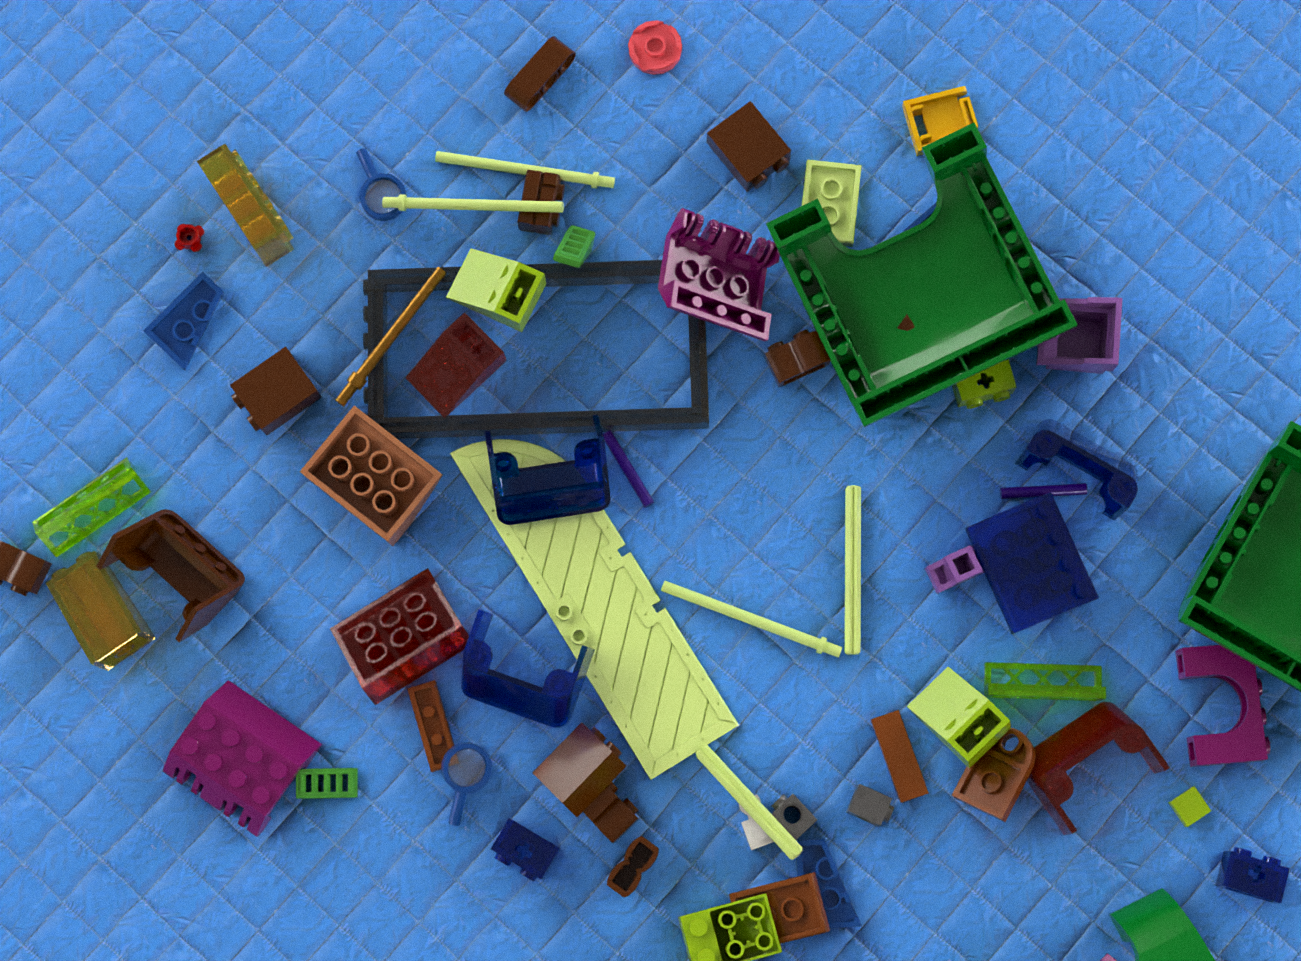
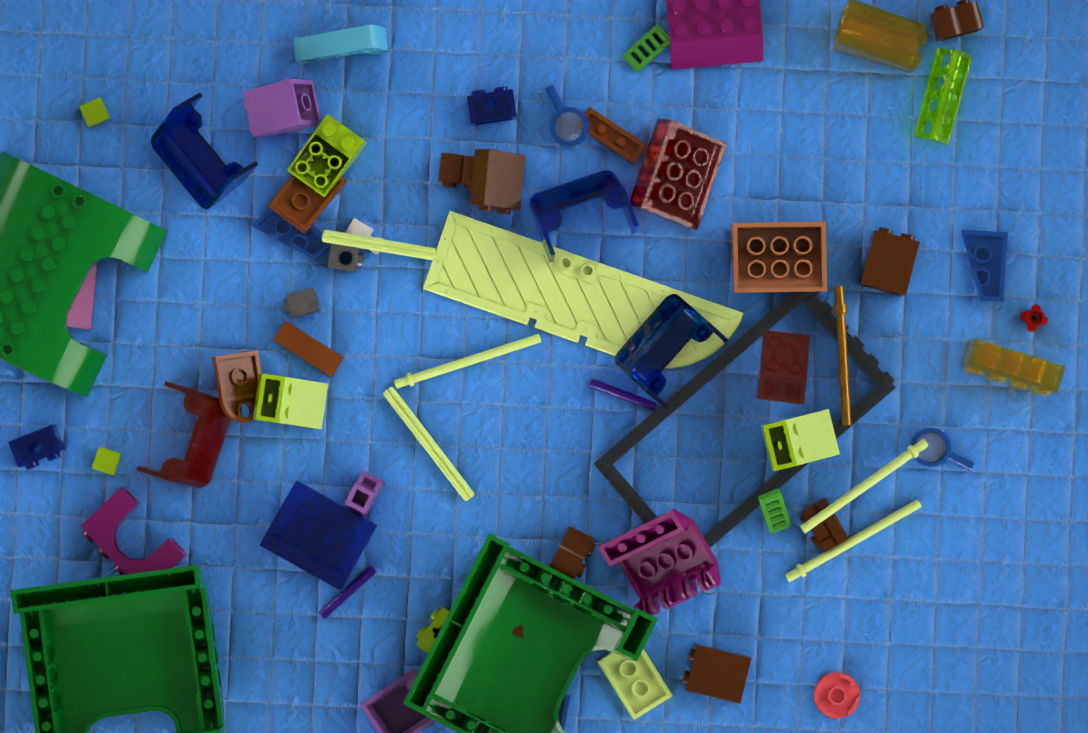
camera: 140 degrees right, 10 degrees up
reddish brown windscreen [96,509,245,642] -> none
reddish brown beam [504,36,576,112] -> none
reddish brown brick [607,836,659,898] -> none
clear neon green fence [984,662,1106,701] -> none
clear blue windscreen [1015,419,1139,521] -> none

